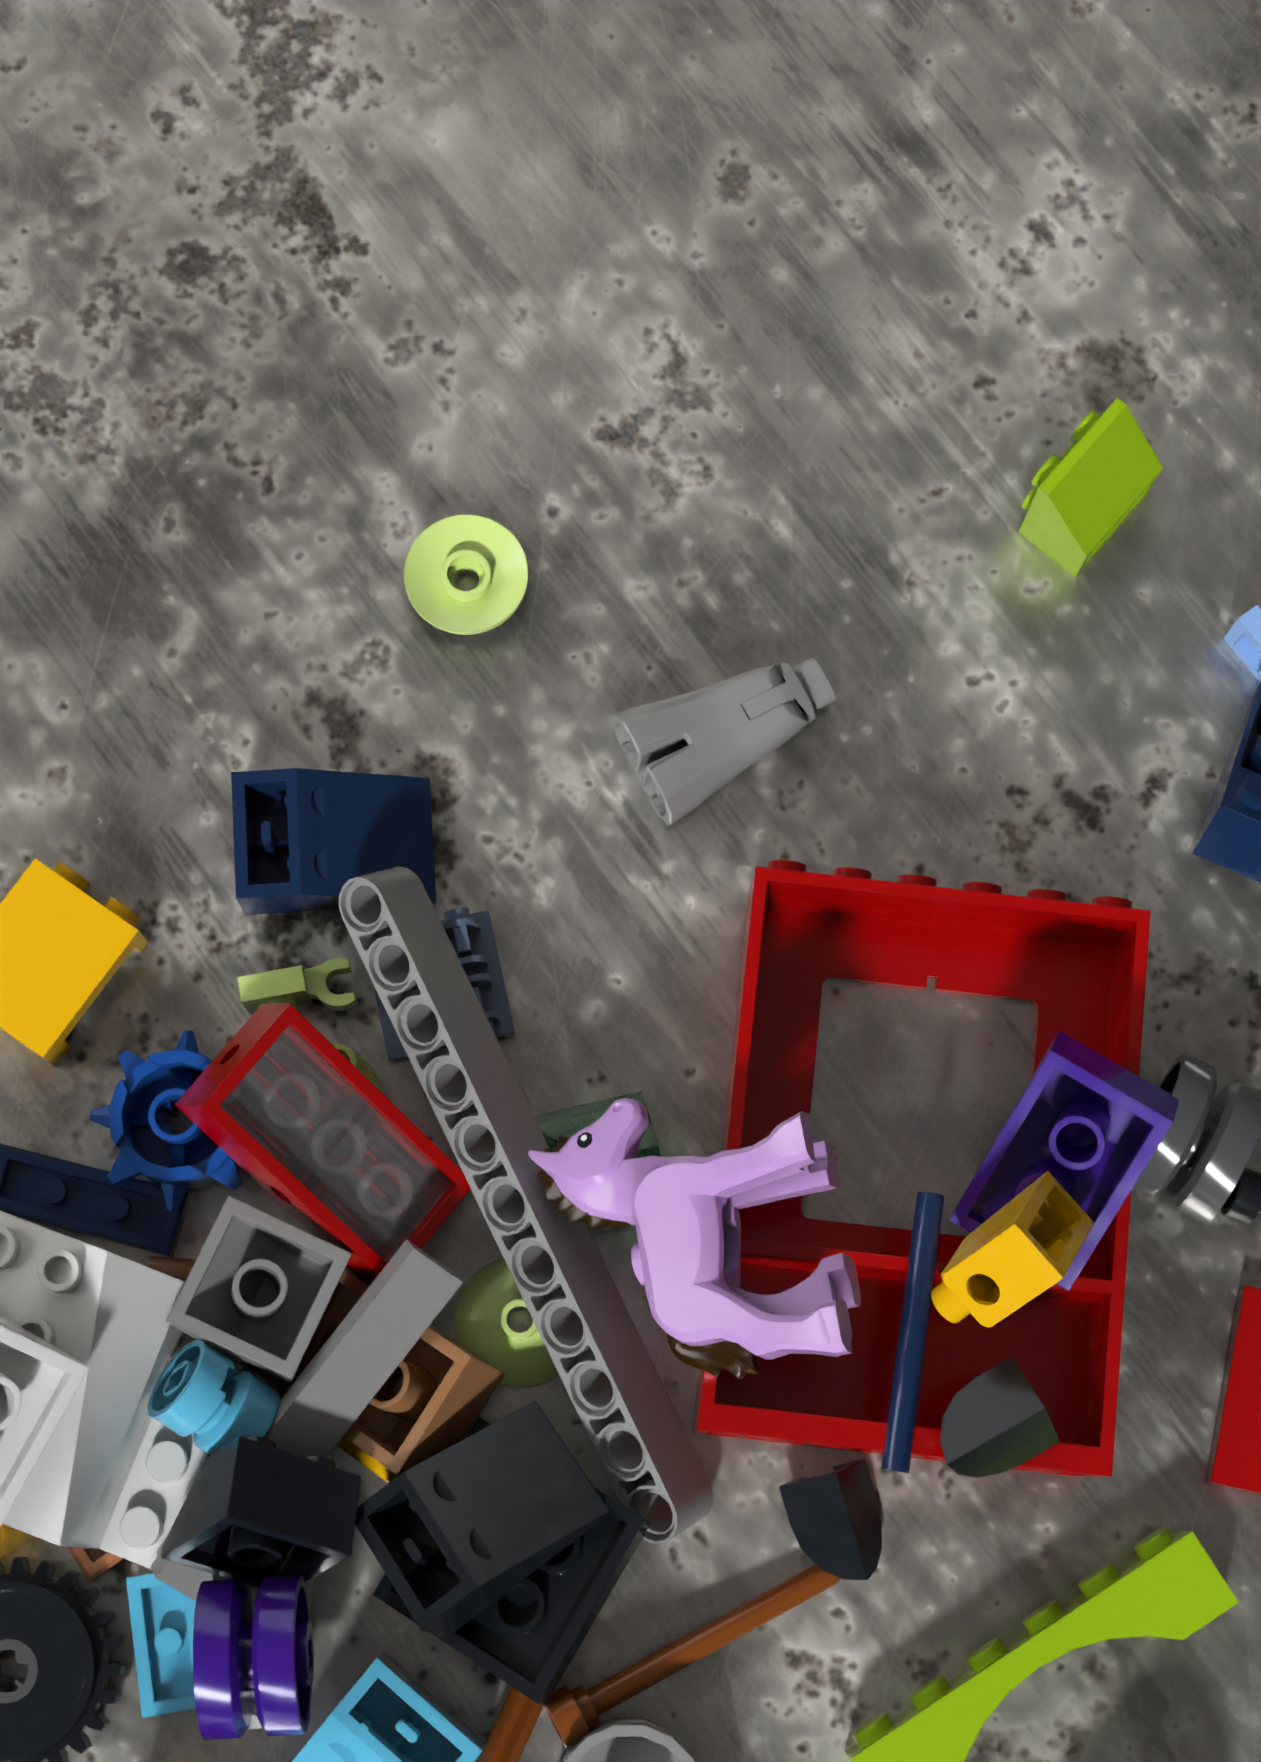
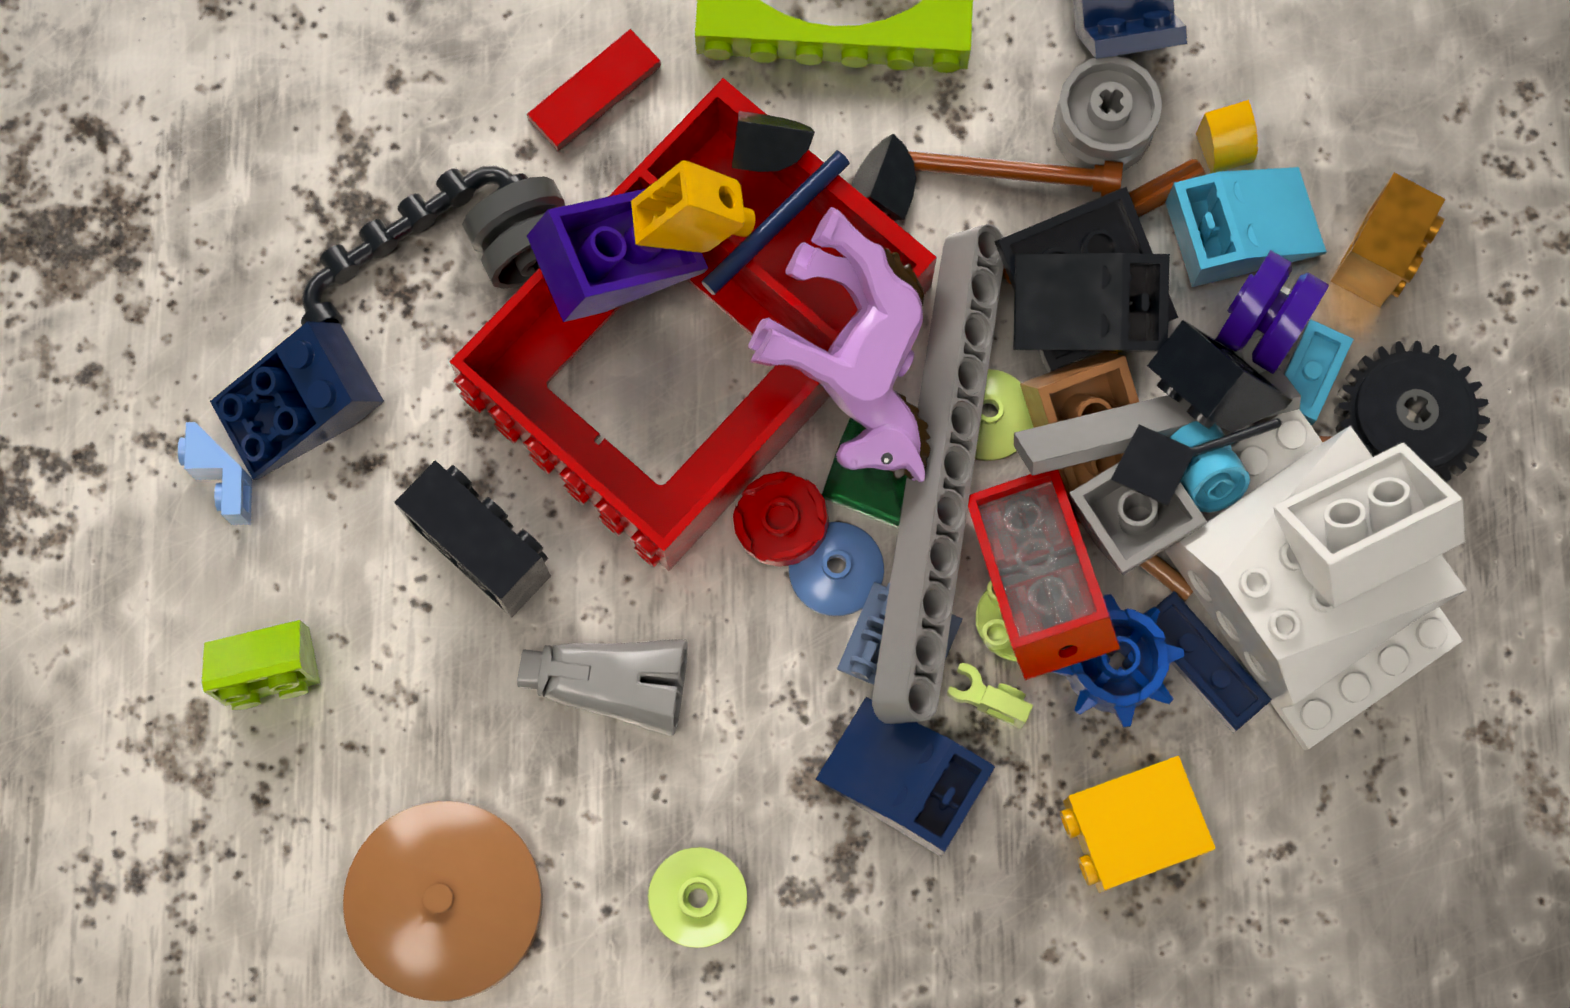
camera: 140 degrees left, 0 degrees up
none -> medium nougat dish [343,801,543,1001]
none -> black brick [394,460,551,618]
none -> red tile [733,471,829,567]
none -> medium blue dish [789,522,884,616]
none -> black piece [1111,418,1282,506]

